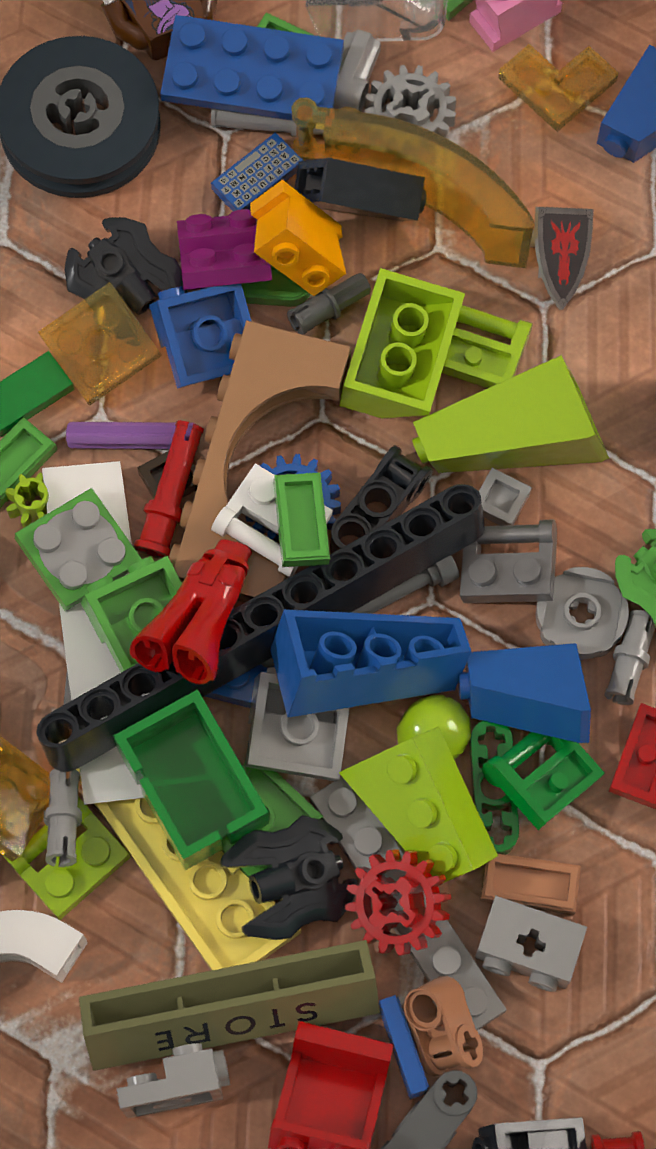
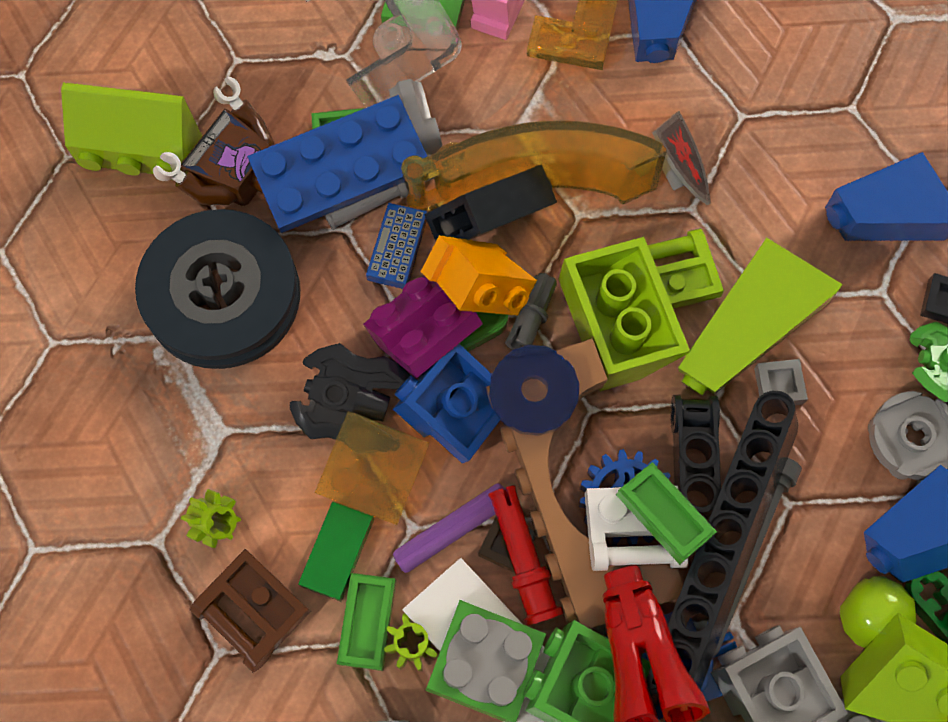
camera: 30 degrees left, 0 degrees up
blue wedge [270,609,471,718] -> none
light grey gear [364,65,456,156] -> none
flat silver plate [460,519,557,603] -> none
none -> clear blue tile [489,345,580,436]

